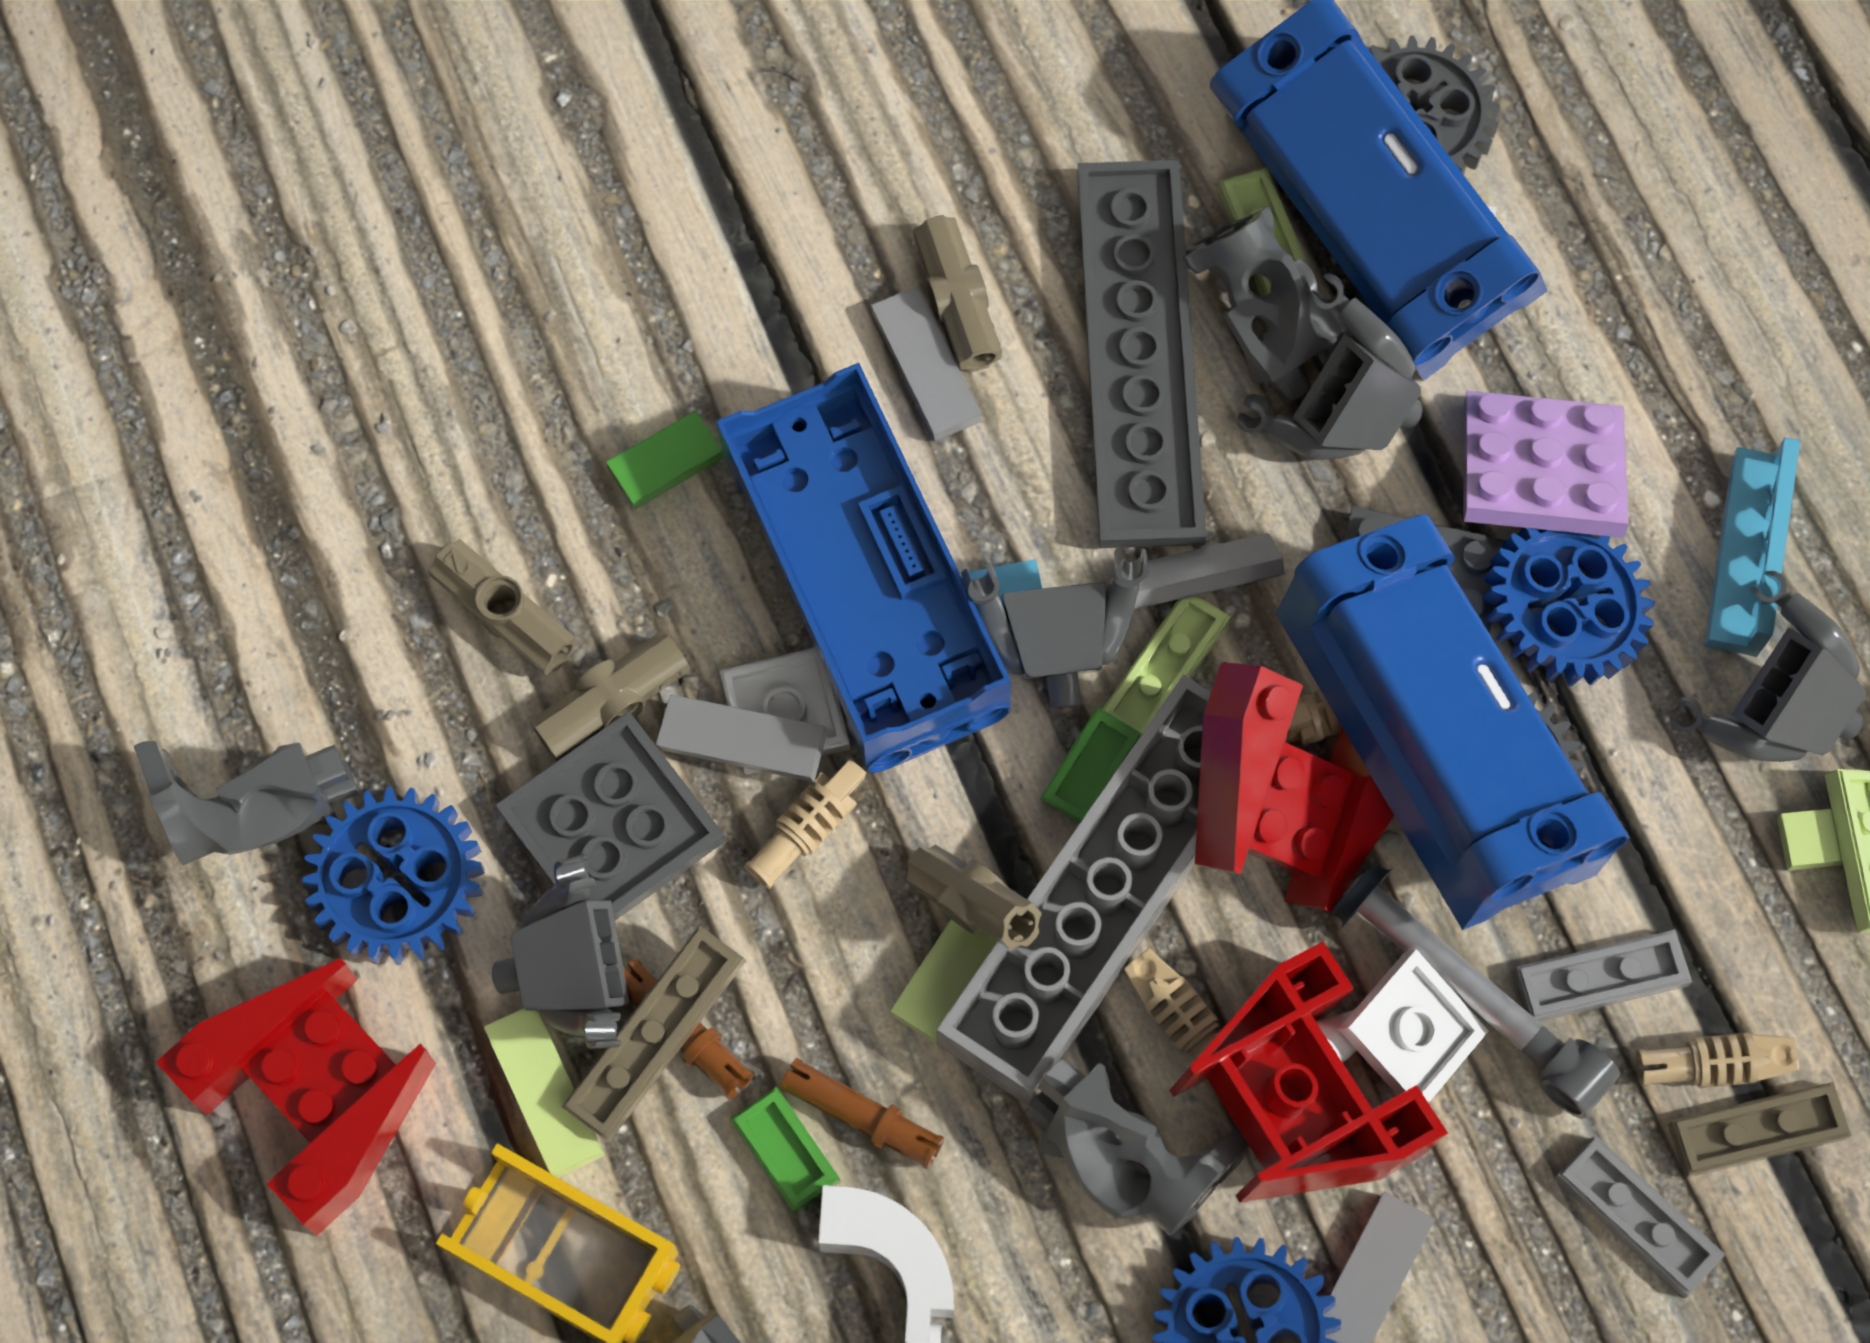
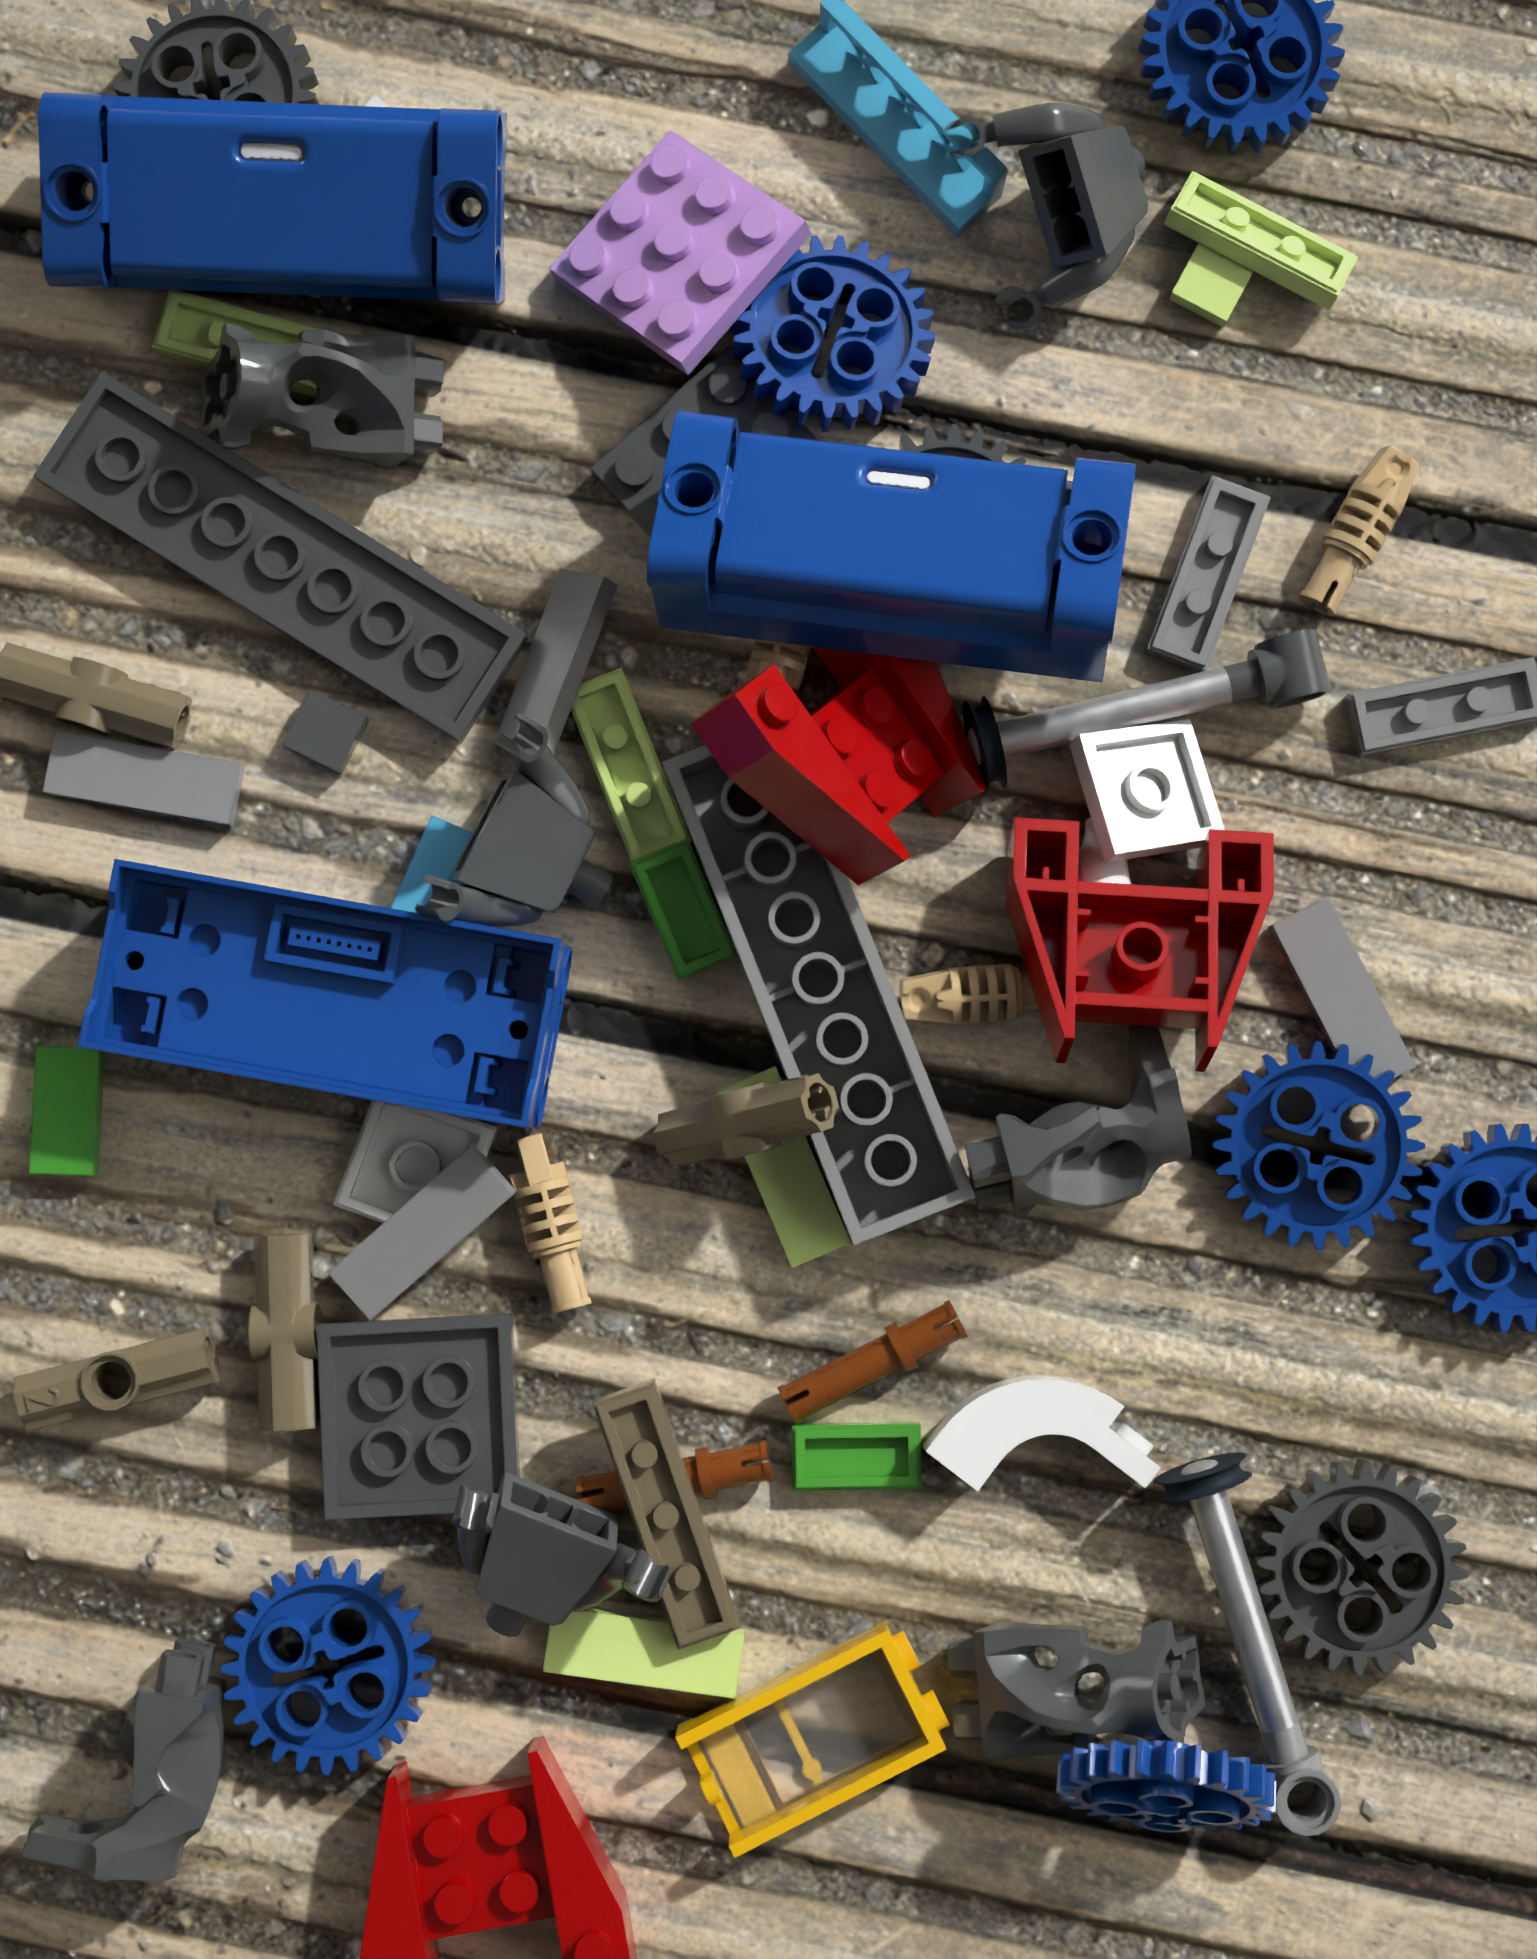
camera: 55 degrees left, 15 degrees up
dark grey torso [1237,274,1422,460] -> none
dark tan tile [1668,1082,1852,1179] -> none
none -> dark grey tile [282,689,370,775]

